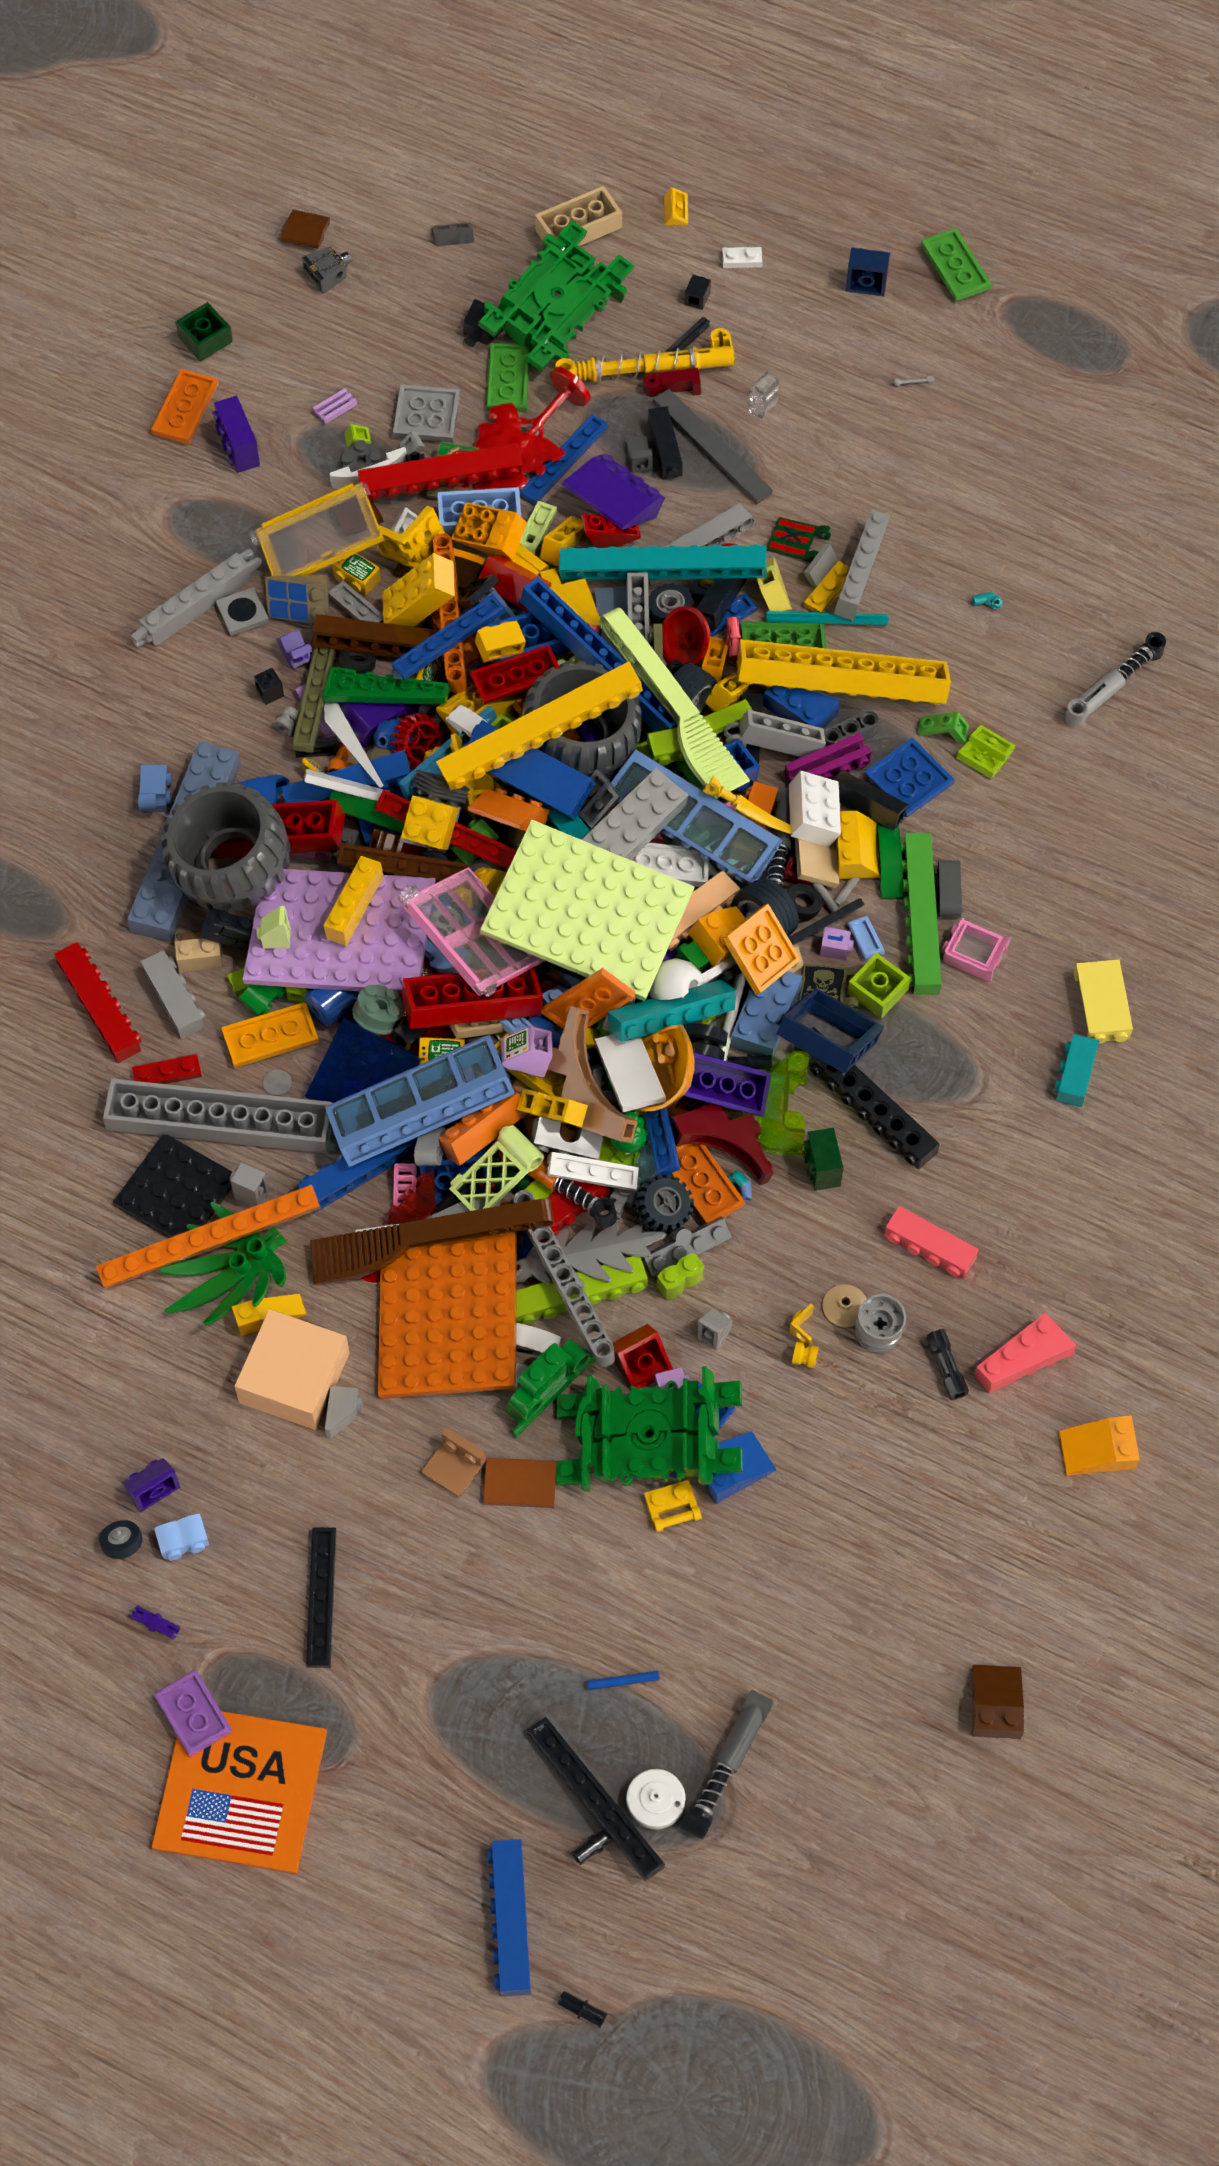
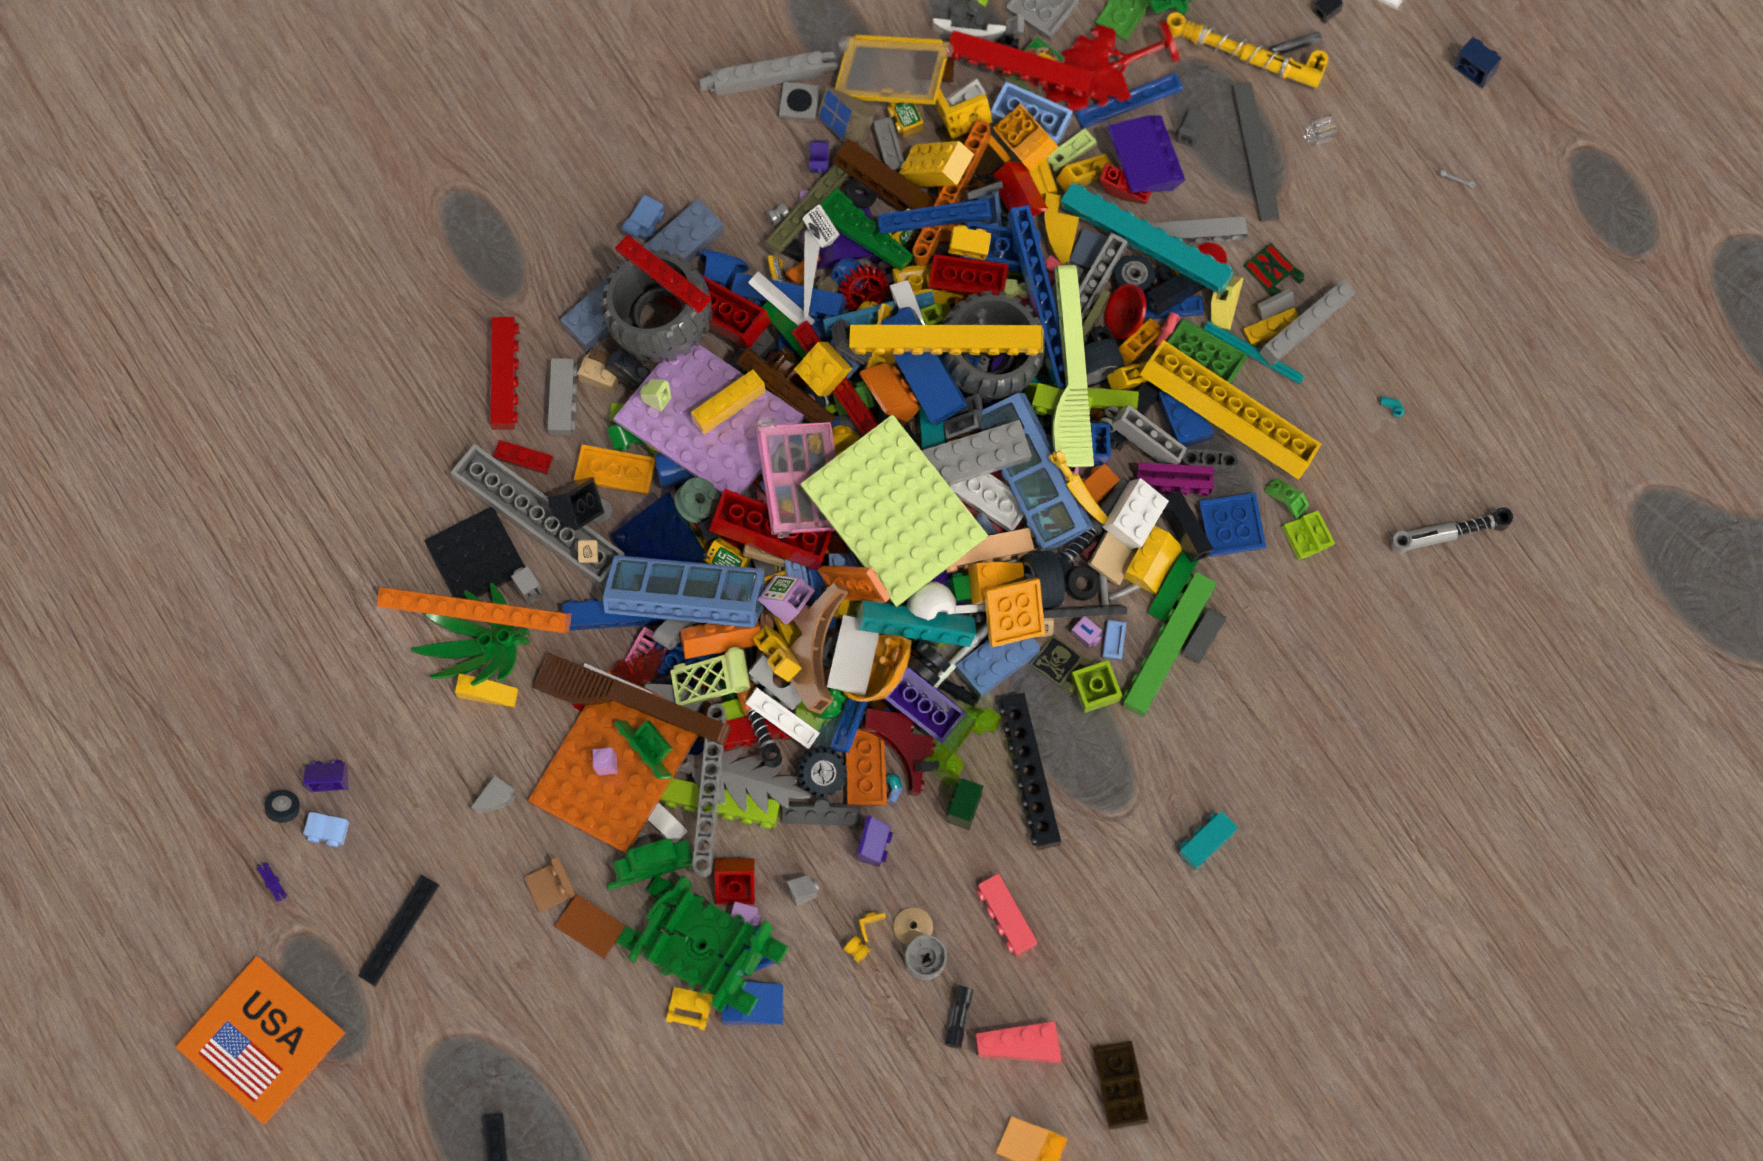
camera: 30 degrees right, 10 degrees up
medium lavender tile [154,1670,233,1757] -> none
light nougat container [235,1309,350,1430] -> none
black brick [254,667,284,705] -> none
blue bar [587,1670,660,1690] -> none
light grey plate [611,1185,639,1219] -> none
dark red leg [643,368,701,397] -> none
black brick [648,406,683,479] -> none
lime brick [657,1253,704,1300] -> none
dark blue window [776,988,884,1074] -> none
bright green plate [921,228,992,301] -> none
bright pink window [941,917,1010,983] -> none
light yellow panel [1074,959,1133,1044] -> none
none -> black slope [547,477,605,530]
none -> tan slope [578,540,598,563]
none -> lavender brick [593,748,618,775]
none -> green bracket [614,720,673,779]
none -> red plate [615,234,711,314]
none -> slope [802,205,840,248]
none -> slope [857,816,893,867]
none -> black tile [913,761,939,772]
none -> dark brown slope [1093,1041,1148,1130]

